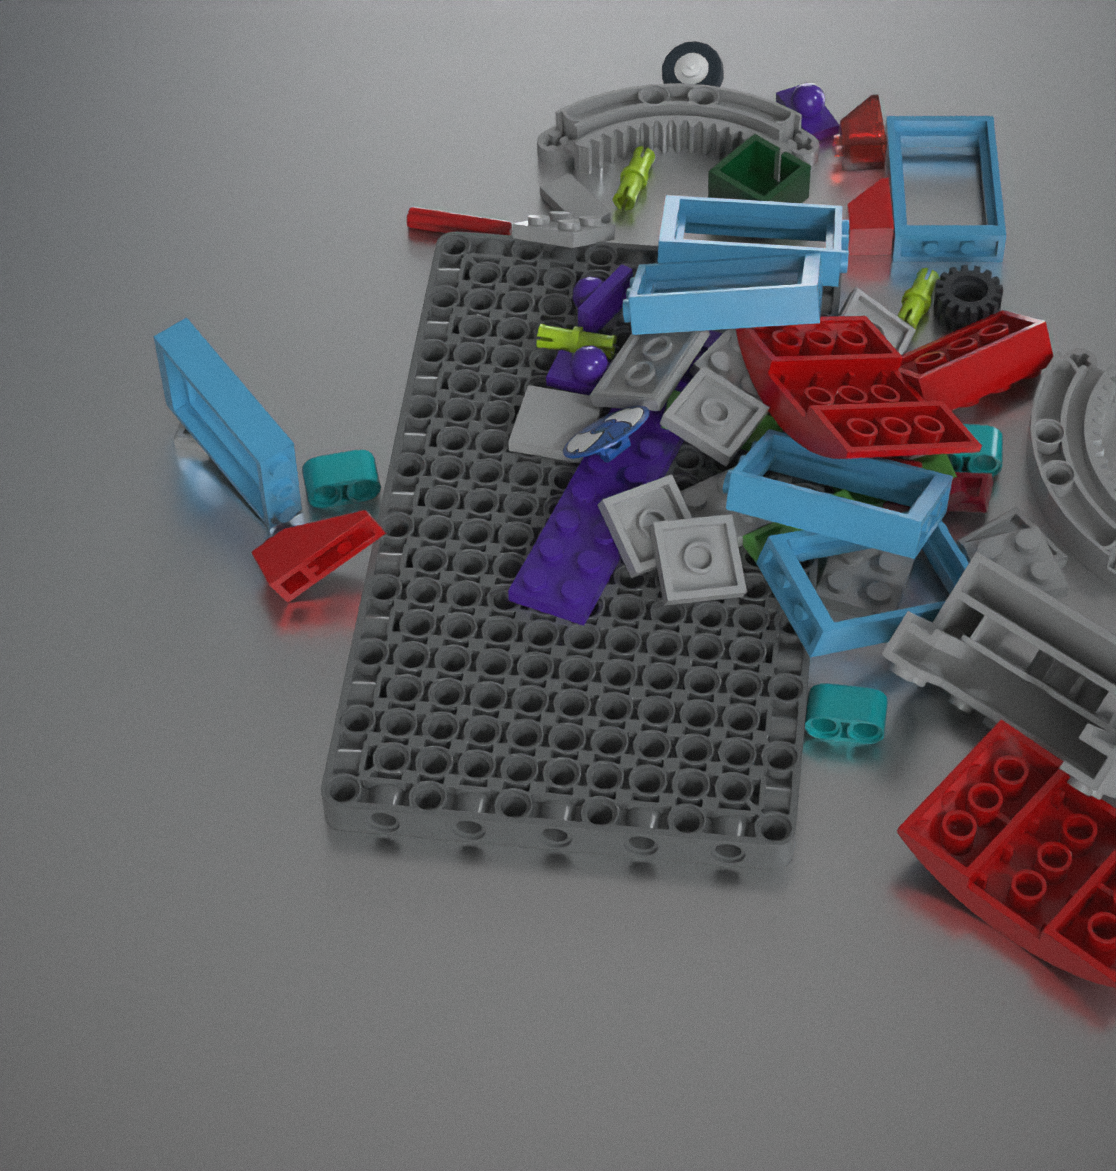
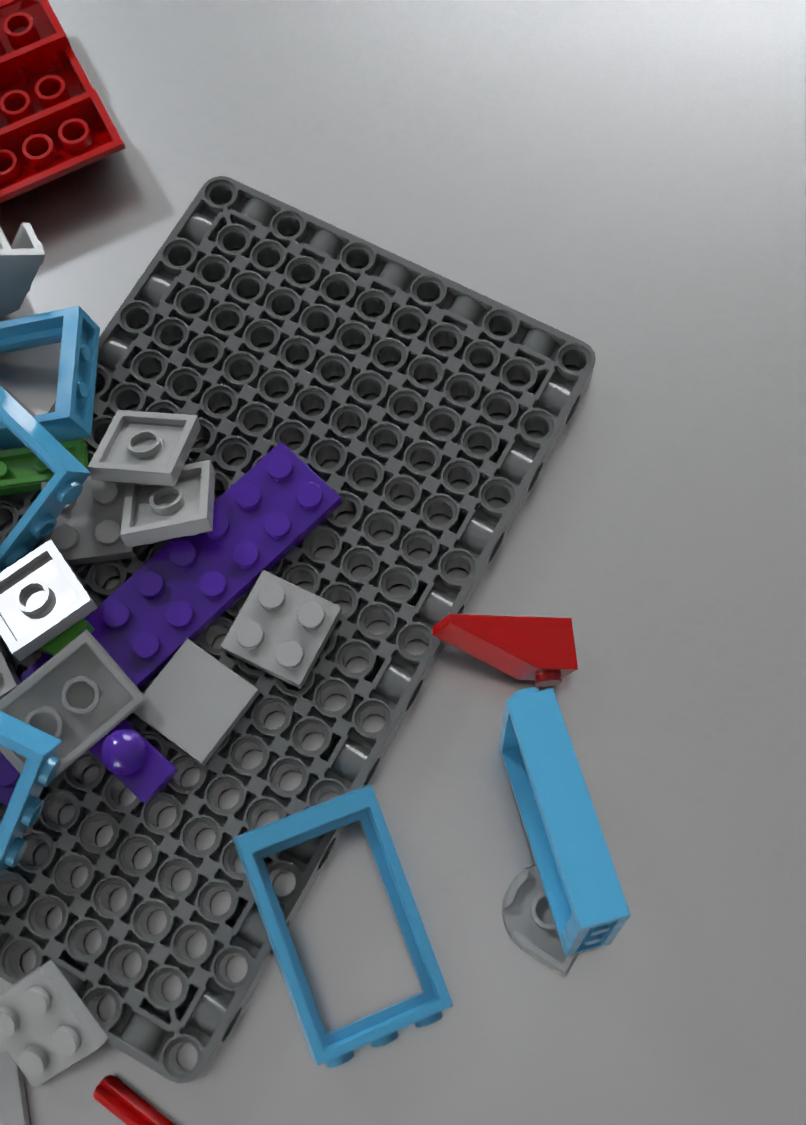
camera: 155 degrees left, 20 degrees up
teal beam [302,450,381,509] -> none
lime pin [536,324,617,360] -> none
shield [563,405,650,463] -> none
dark purple tile [572,264,633,333] -> none
teal beam [805,683,888,744] -> none
none -> light grey plate [220,570,343,689]
none -> dark azure door [233,785,453,1068]

